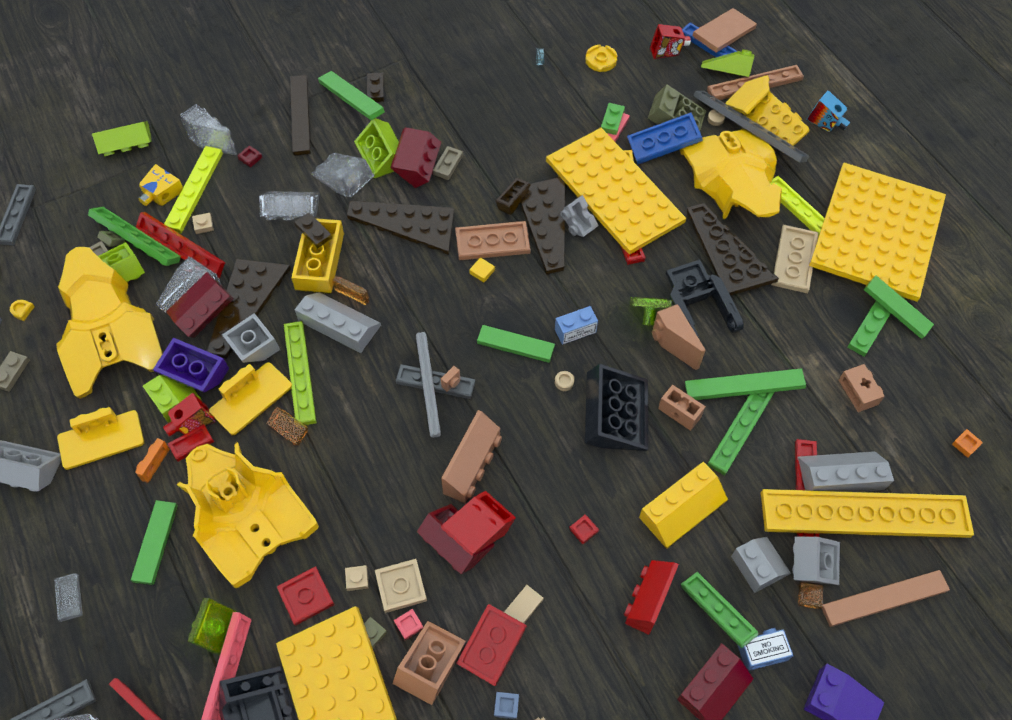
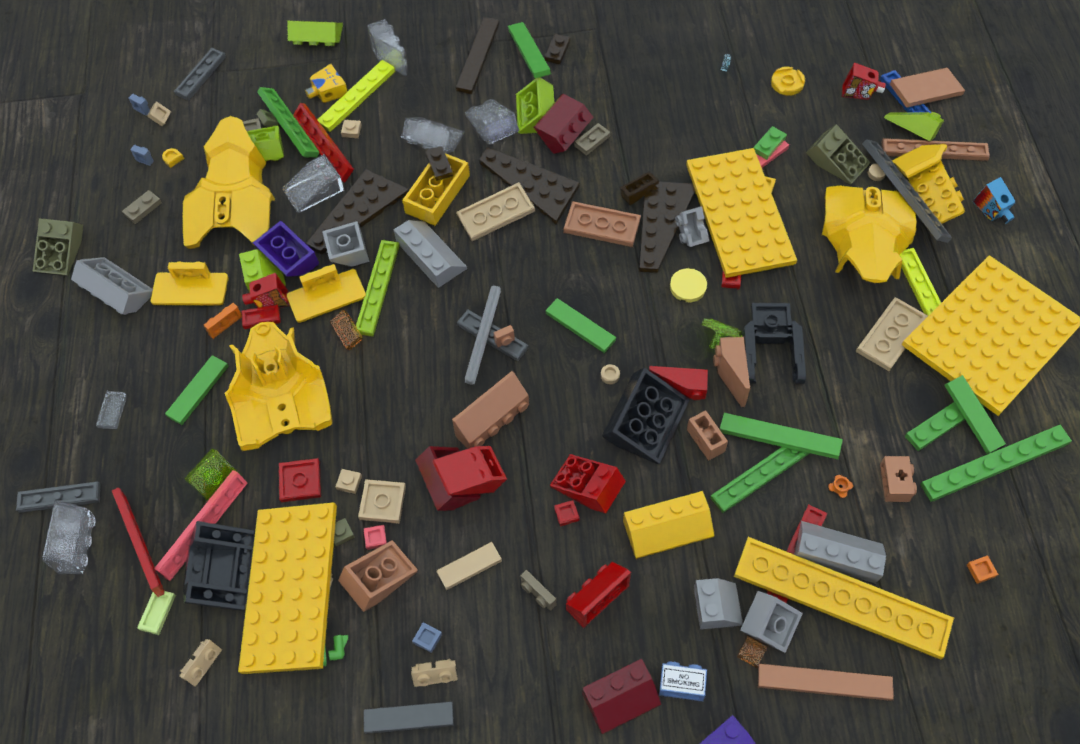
camera: 25 degrees right, 0 degrees up
dark red slope [166,272,234,338] -> none
dark red tile [237,145,263,168] -> none
clear orange tile [333,276,369,305] -> none
red tile [456,604,527,686] -> none
yellow tile [469,258,495,282] -> none
medium blue brick [555,306,598,345] -> none
blue tile [627,112,703,165] -> none
bright green tile [681,572,758,649] -> none
dark brown wing [687,203,779,296] -> none
none -> tan tile [456,182,535,241]
none -> dark tan plate [520,570,556,611]
none -> red slope [550,454,626,514]
none -> red slope [649,366,708,400]
none -> light yellow tile [670,268,707,303]
none -> orange plate [828,475,853,498]
none -> bright green plate [920,425,1072,502]

